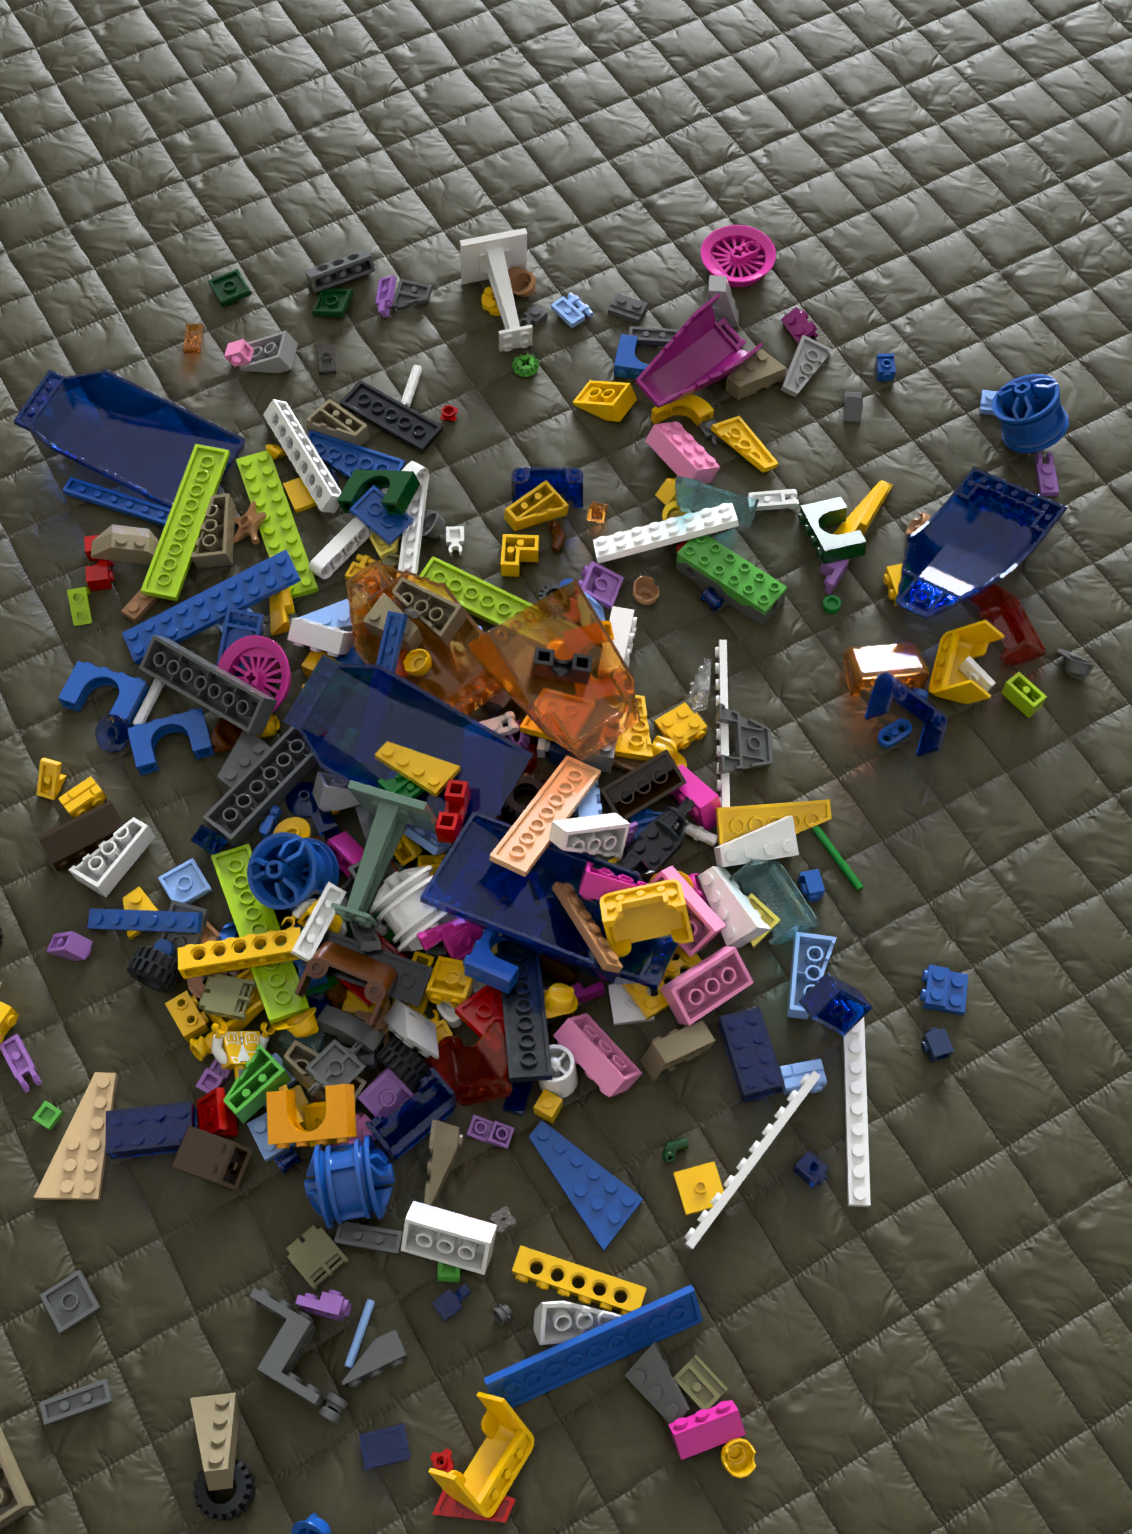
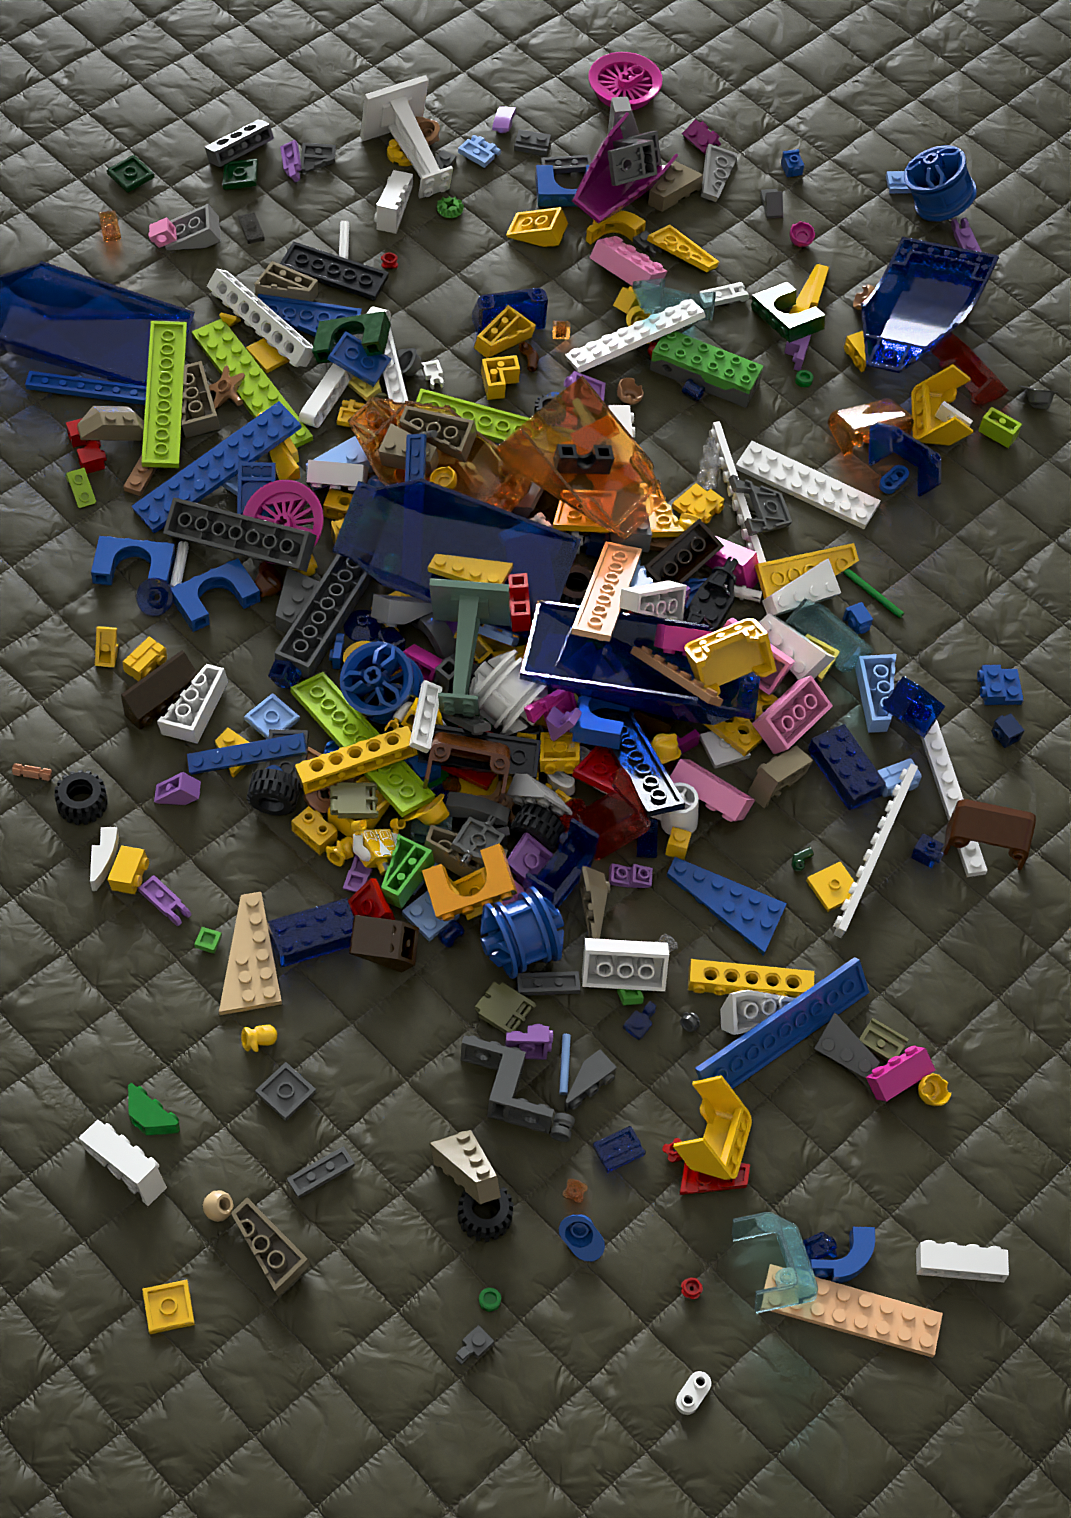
camera: 20 degrees left, 5 degrees down
none -> yellow animal [241,1025,277,1052]
none -> white wedge [374,170,413,234]
none -> medium lavender slope [492,107,516,133]
none -> medium lavender slope [546,706,582,742]
none -> clear orange plate [563,1179,588,1203]
none -> dark grey bracket [608,131,662,186]
none -> white plate [735,441,881,529]
none -> dark pink hair [789,221,815,247]
none -> reddish brown windscreen [943,799,1036,870]

